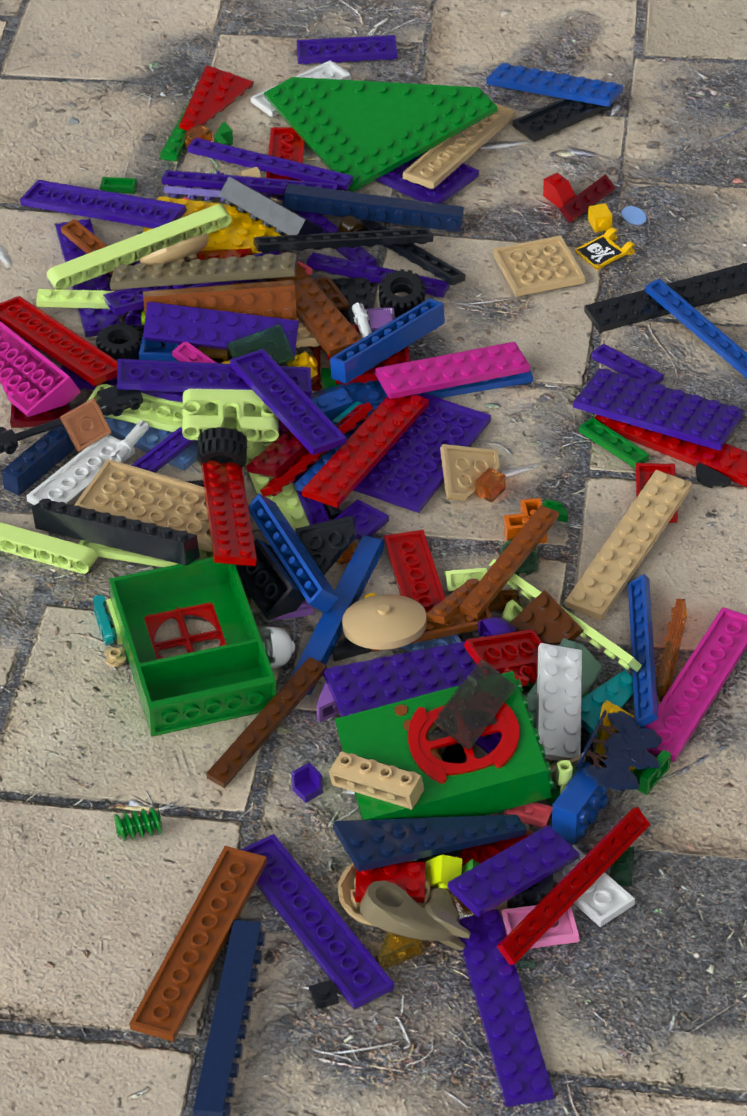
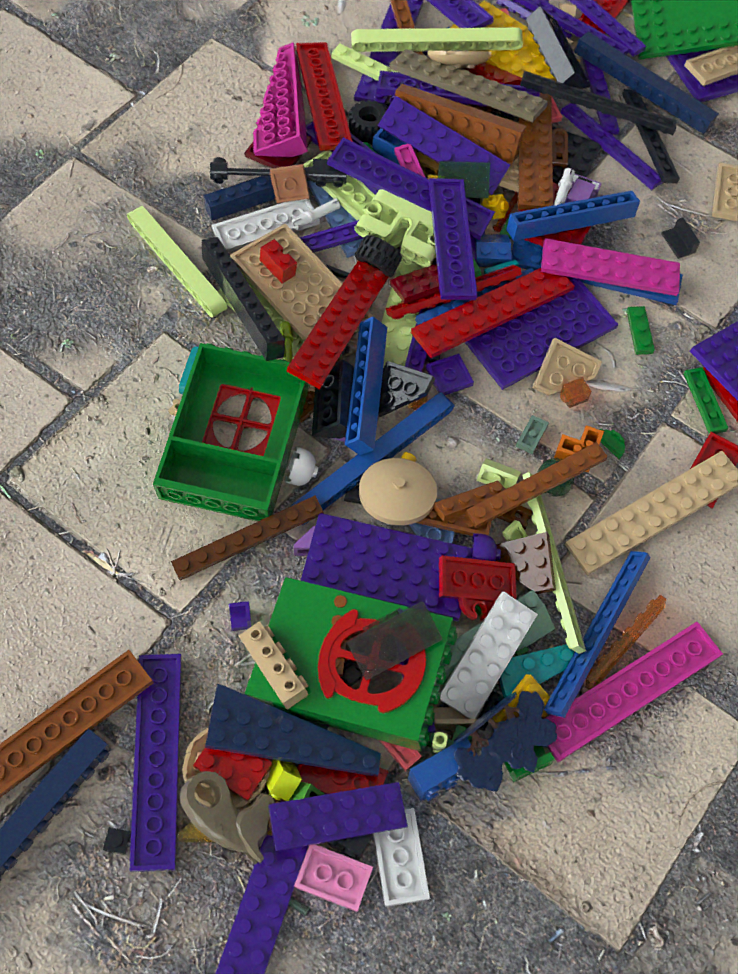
camera: 25 degrees right, 20 degrees up
green piece [114,807,162,841] -> none
dark brown head [338,215,365,232] -> none
black tyre [379,269,425,318] -> none
red plate [384,530,445,613] -> none
red plate [496,807,650,965] -> none
clear green plate [610,847,635,887] -> none
none -> red brick [260,239,297,284]
none -> sand green plate [516,415,549,455]
none -> green plate [626,306,655,355]
none -> black panel [661,217,700,259]

